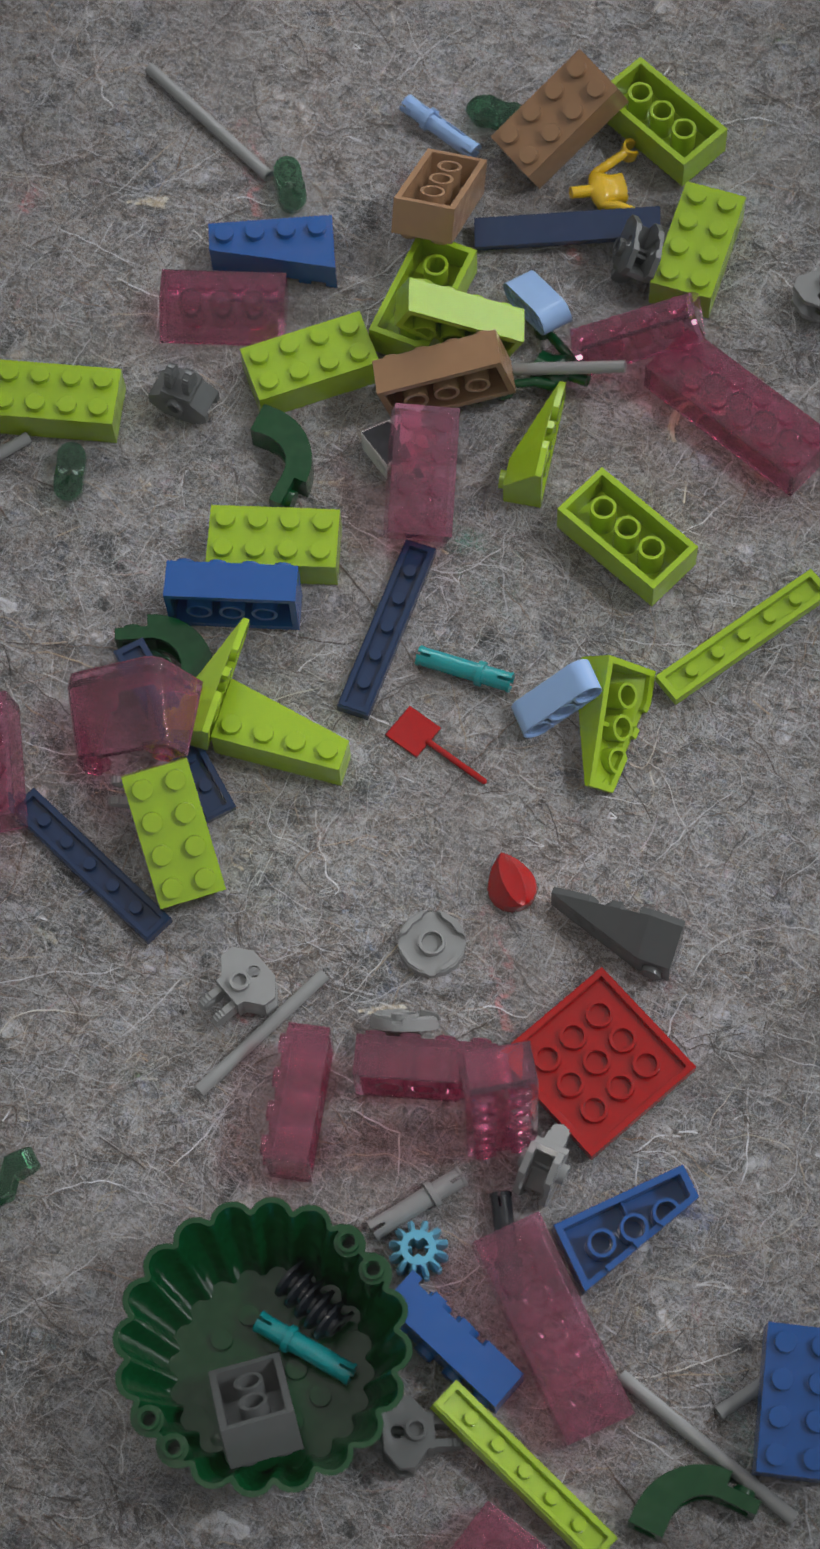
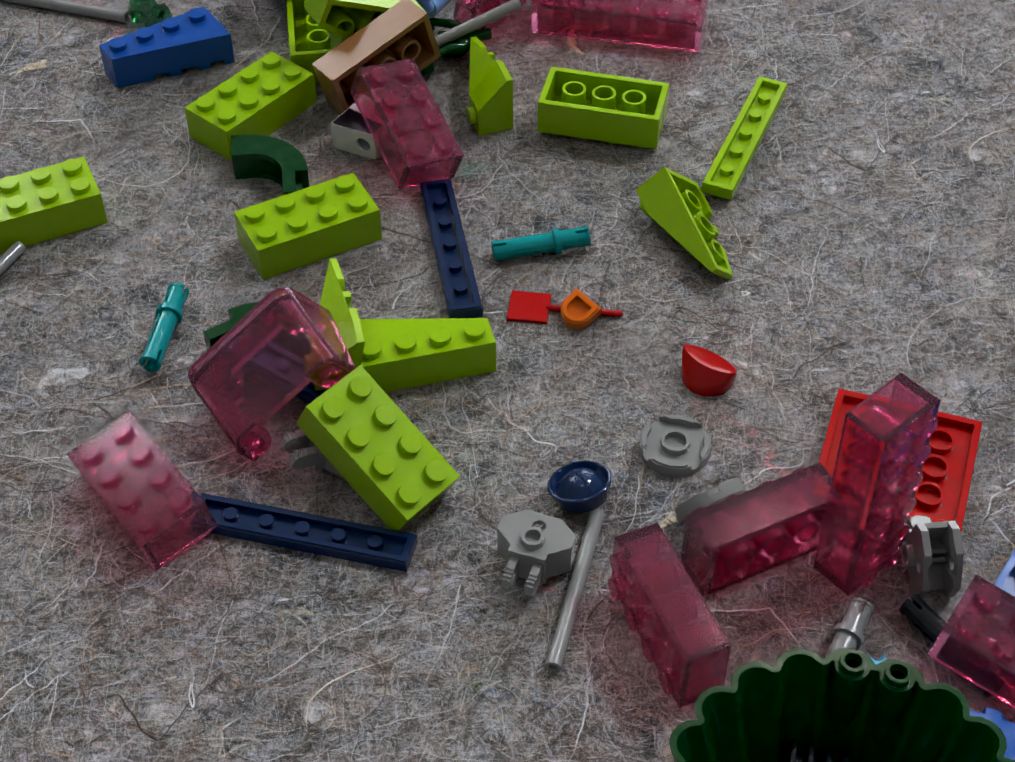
camera: 35 degrees left, 20 degrees down
clear green piece [53,442,87,502] -> none
dark grey hinge [148,362,220,424] -> none
clear pink slope [159,269,289,346] -> none
blue brick [163,558,303,630] -> none
light blue beam [511,659,602,738] -> none
dark grey wedge [551,887,686,981] -> none
none -> teal pin [139,282,189,372]
none -> dark blue hat [547,460,611,513]
none -> orange tile [560,288,601,329]

